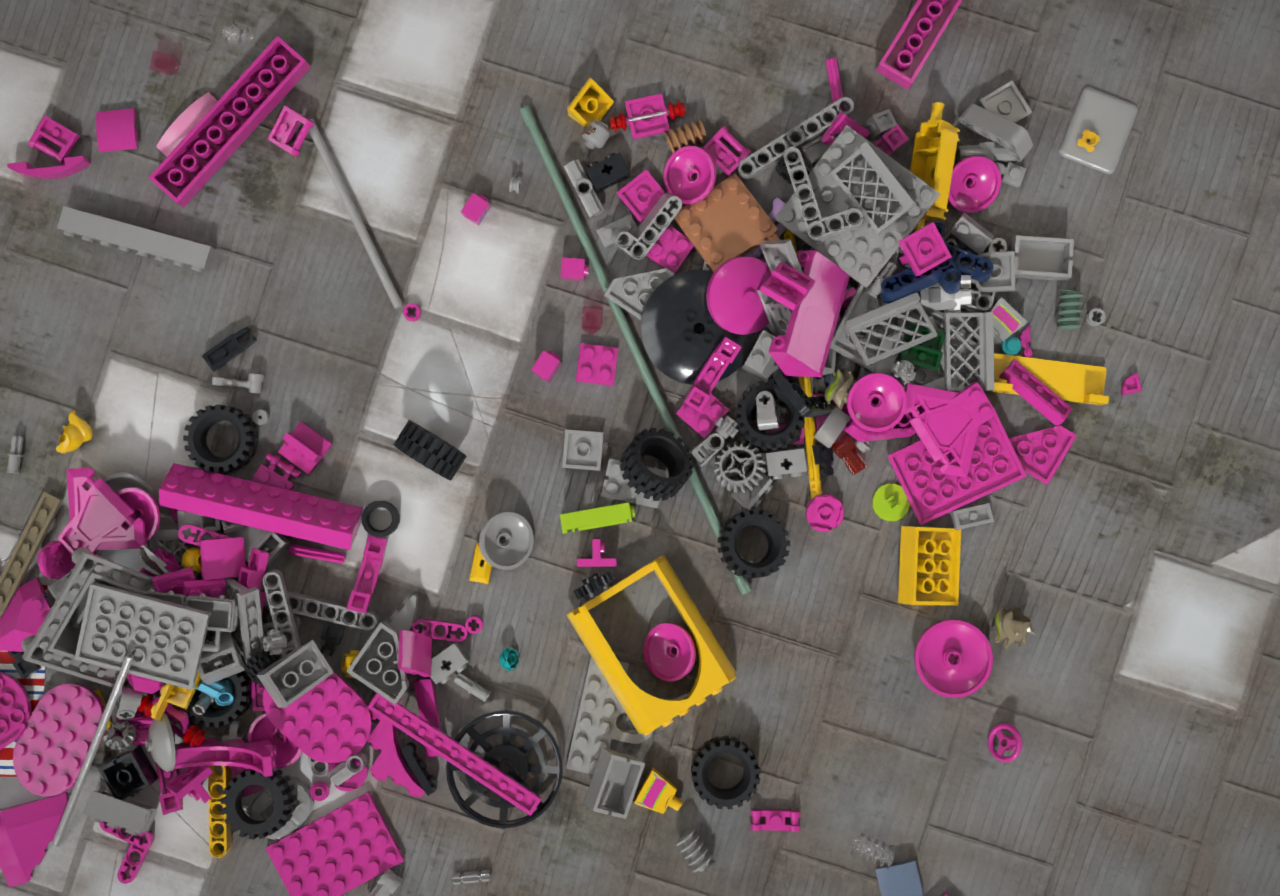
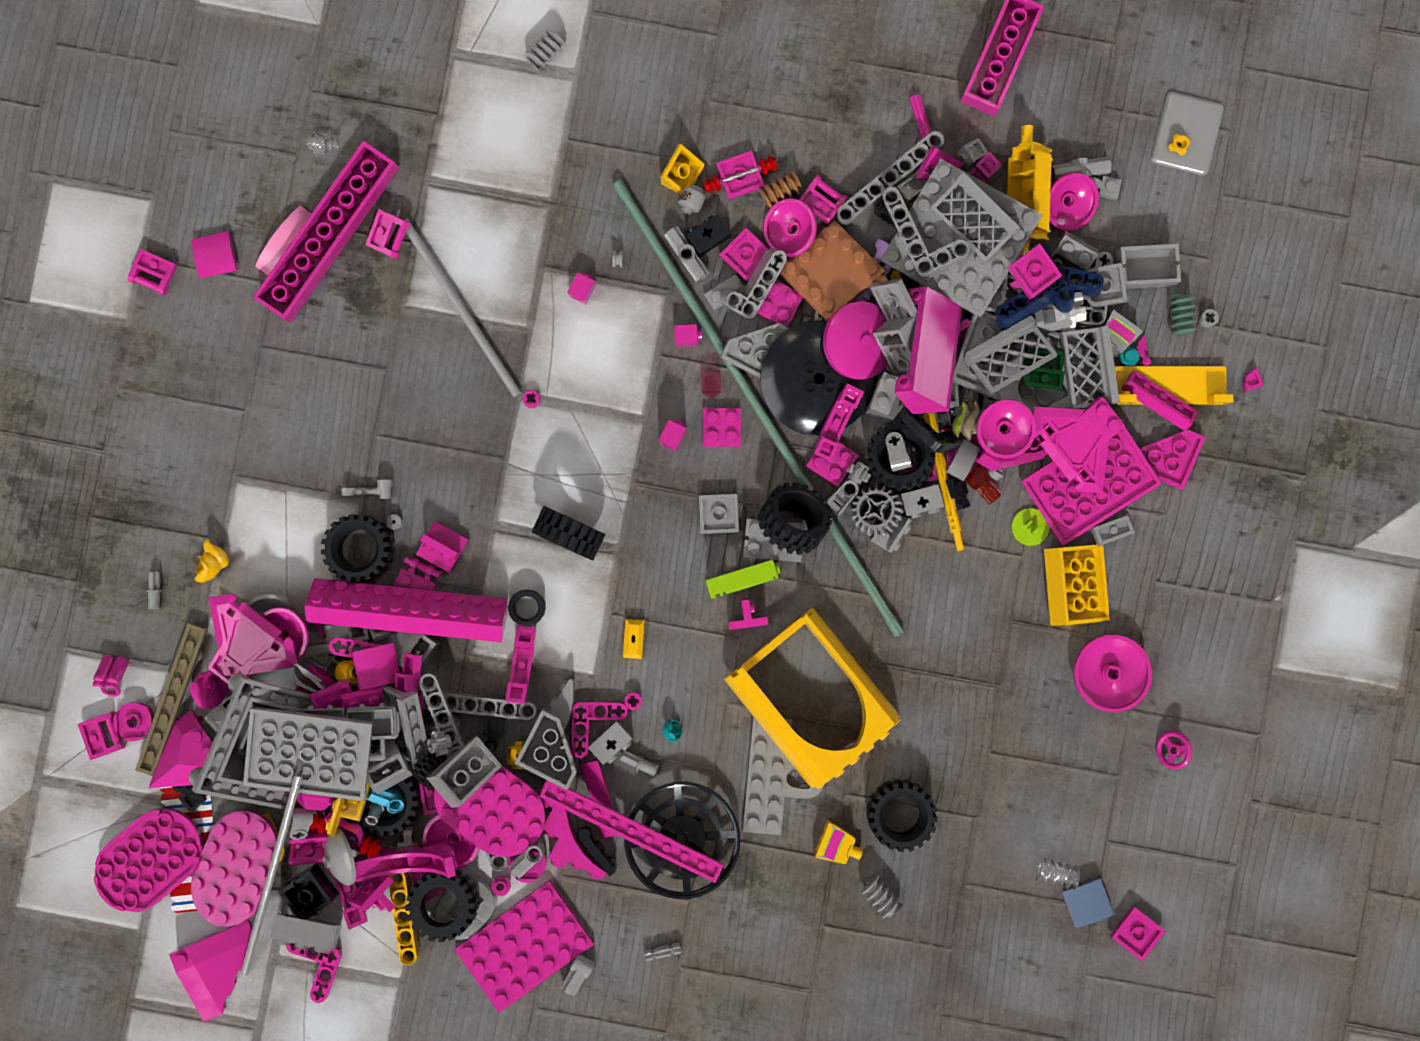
camera: 15 degrees left, 0 degrees up
dark pink slope [7,156,91,179] -> none
light grey brick [57,206,216,273] -> none
light grey gear [103,720,136,750] -> none
clear pink plate [149,50,179,76] -> none
black hinge [202,327,257,372] -> none
dark pink axle [289,544,346,564] -> none
dark pink slope [398,630,432,677] -> none
light grey dish [479,512,534,570] -> none
black gear [573,571,614,602] -> none
light grey piece [584,748,645,819] -> none
dark pink dish [643,623,696,682] -> none
black tyre [717,509,790,579] -> none
dark pink plate [750,809,801,832] -> none
dark pink slope [760,262,815,311] -> none
dark pink tile [805,494,844,532] -> none
light grey axle [866,262,897,300] -> none
light grey gear [890,360,916,385] -> none
light grey beam [958,103,1033,162] -> none
light grey plate [978,80,1032,123] -> none
dark tan hair [993,606,1035,649] -> none

